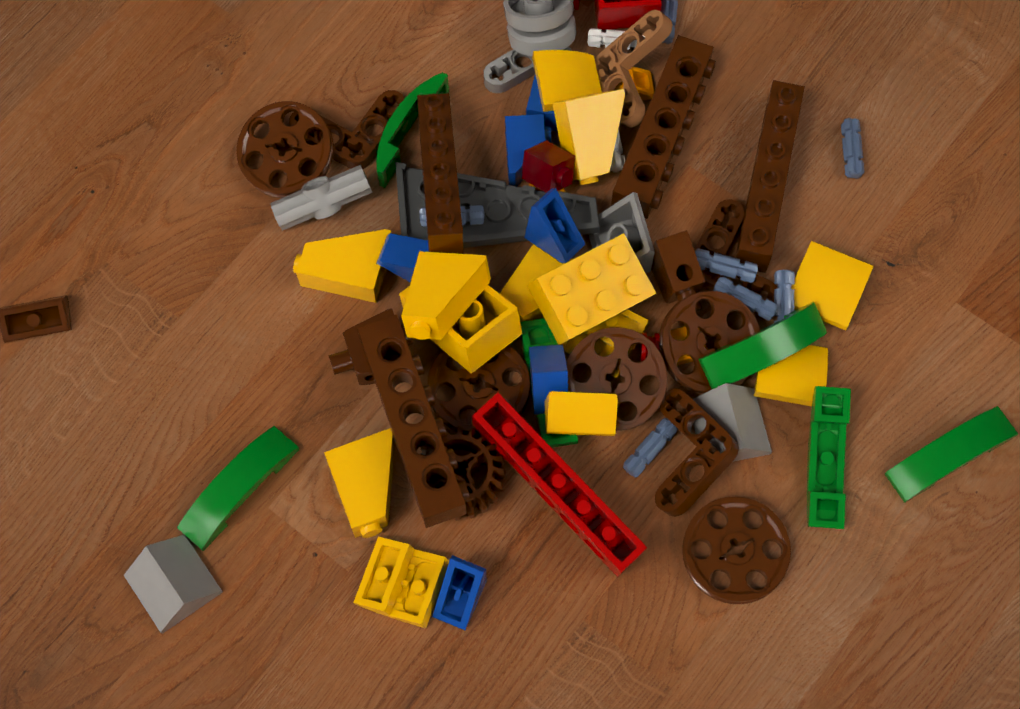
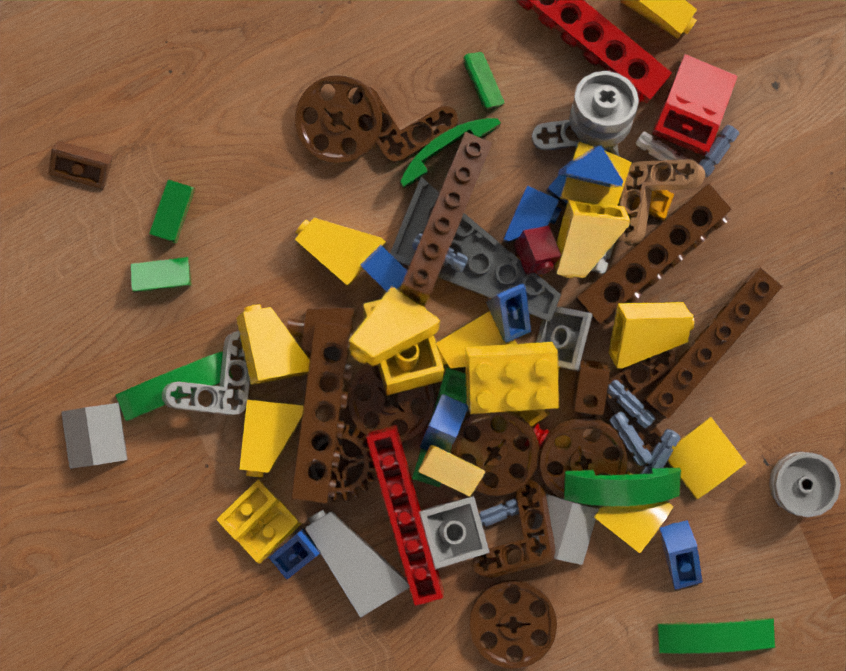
camera: 25 degrees right, 20 degrees up
light grey piece [270,165,372,231] -> none
green slope [807,386,851,529] -> none
sand blue axle [841,118,865,179] -> none
none -> slope [131,257,192,293]
none -> green slope [149,179,195,243]
none -> light grey beam [162,331,250,415]
none -> yellow slope [236,304,310,385]
none -> light grey slope [305,510,409,618]
none -> light grey slope [419,496,490,569]
none -> green slope [463,52,505,112]
none -> blue slope [558,145,623,188]
none -> yellow slope [608,302,694,369]
none -> blue slope [660,520,703,590]
none -> light grey wheel [769,451,841,517]

